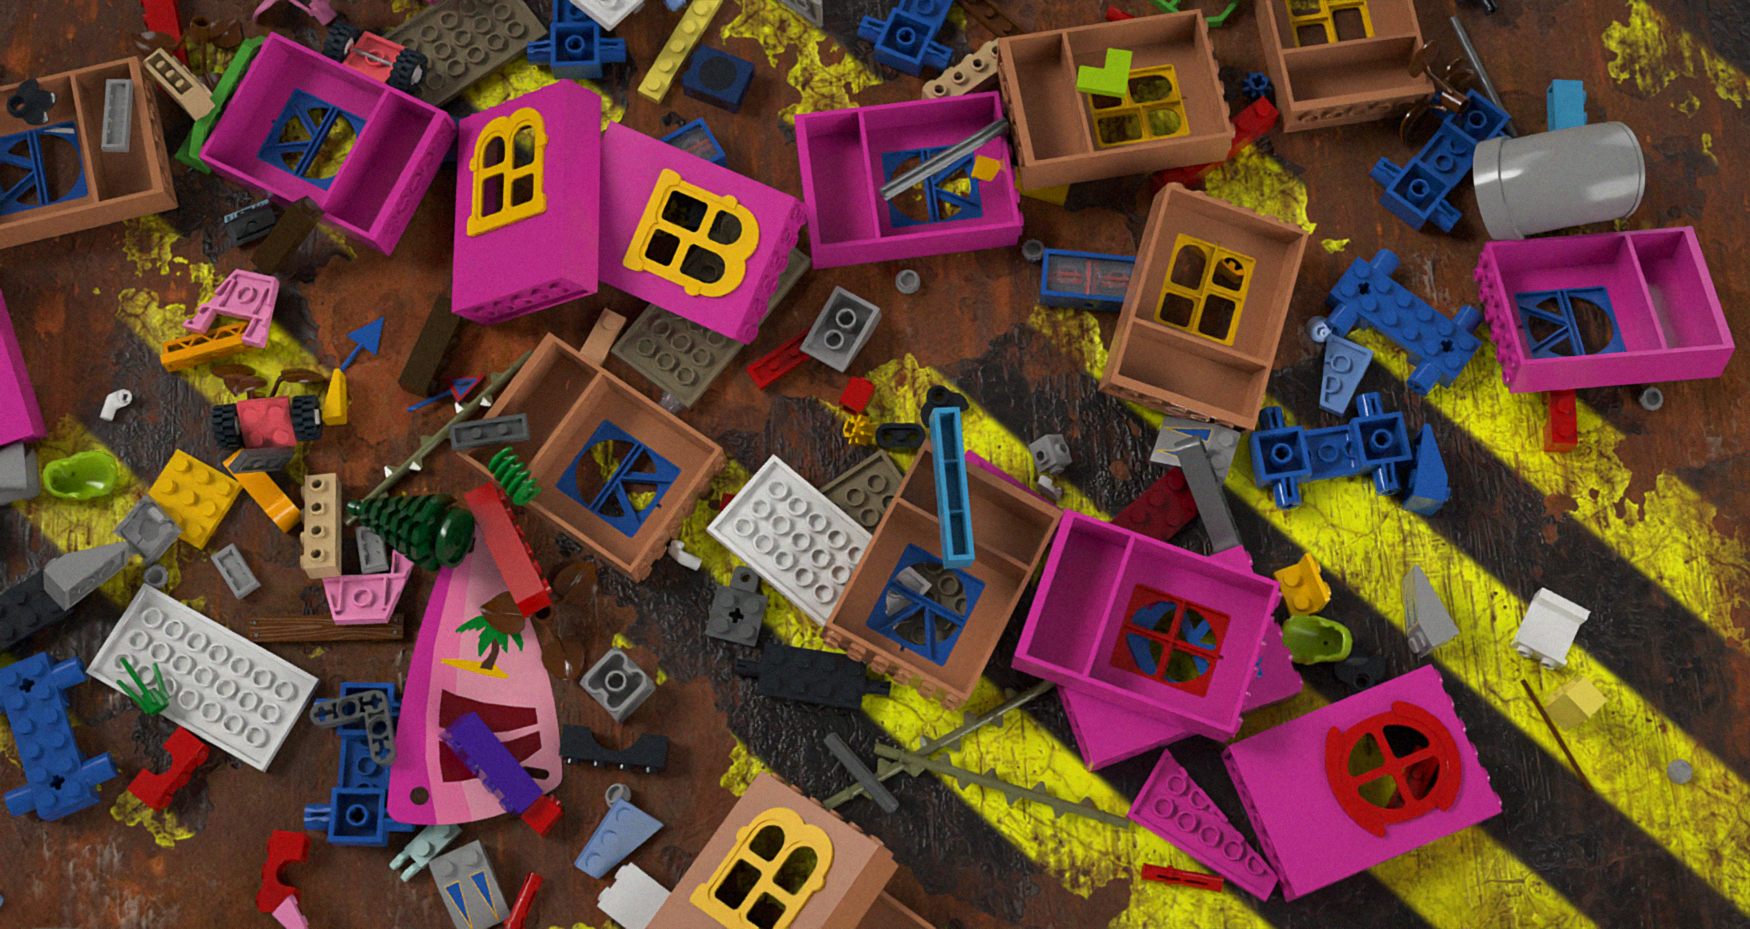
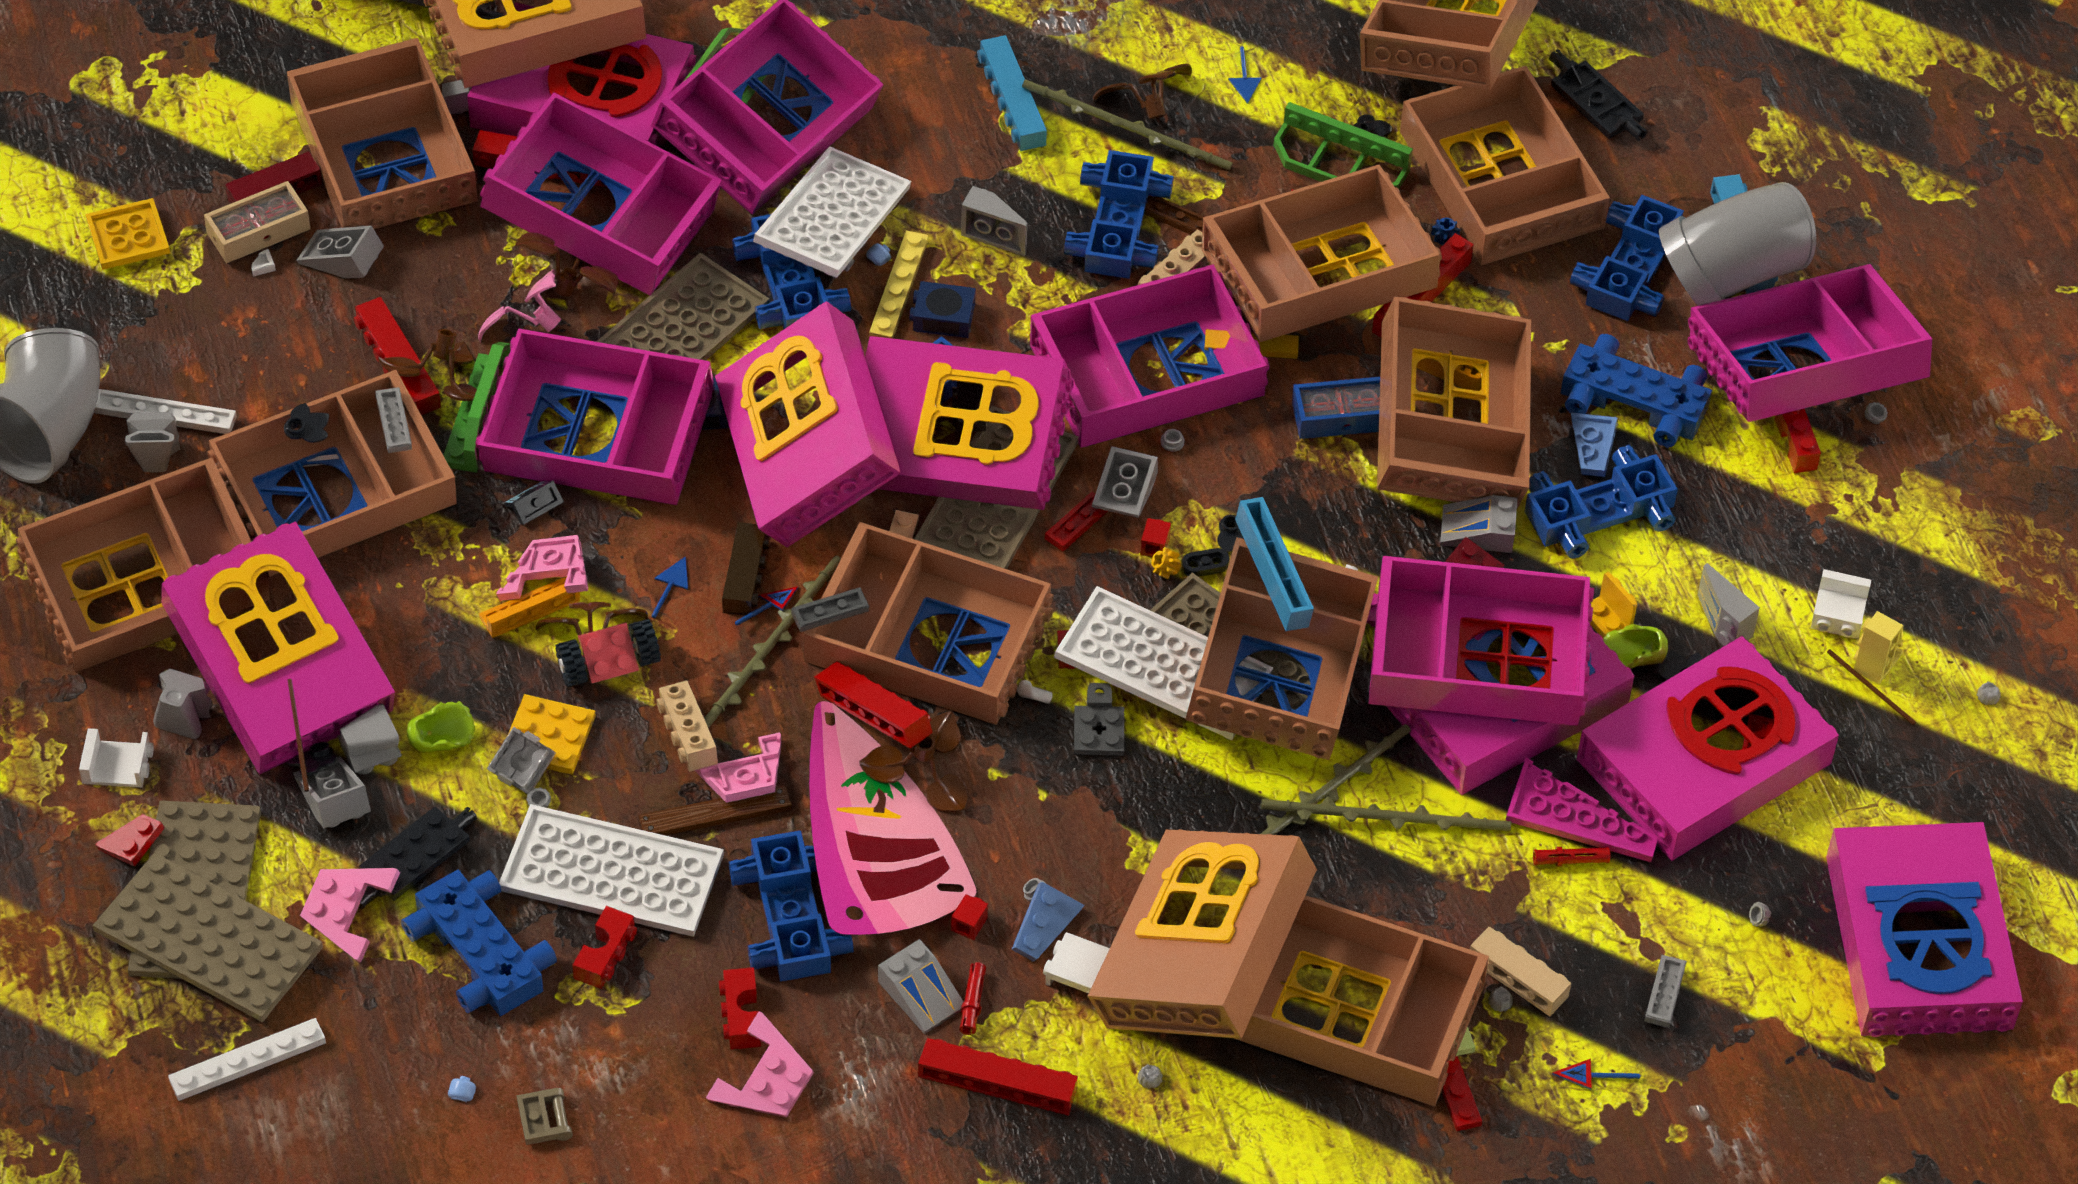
camera: 15 degrees left, 20 degrees down
light grey slope [43,541,129,611] -> none
white arm [100,389,132,421] -> none
green plant [116,657,171,716] -> none
tan brick [141,47,215,121] -> none
light grey plate [211,543,261,600] -> none
light orange beam [222,447,301,534] -> none
dark grey tile [228,447,295,474] -> none
dark brown brick [250,195,325,276] -> none
dark grey beam [310,690,397,767] -> none
plate [322,21,428,95] -> none
yellow slope [322,369,347,425] -> none
dark green plant [346,493,475,572] -> none
light grey plate [355,526,389,575] -> none
light aqua hinge [390,824,463,882] -> none
dark purple wedge [438,711,543,815] -> none
green piece [488,446,542,505] -> none
black arch [559,724,670,775] -> none
light grey piece [580,647,656,724] -> none
black plate [734,642,891,711] -> none
dark grey axle [824,733,899,814] -> none
dark grey axle [879,118,1010,200] -> none
light grey piece [1022,239,1045,263] -> none
light grey brick [1029,434,1072,475] -> none
lime tile [1076,48,1133,98] -> none
dark grey beam [1174,434,1244,553] -> none
light blue piece [1305,316,1333,343] -> none
reddish brown plant [1400,40,1474,146] -> none
blue slope [1402,423,1450,516] -> none
dark grey bar [1448,16,1519,139] -> none

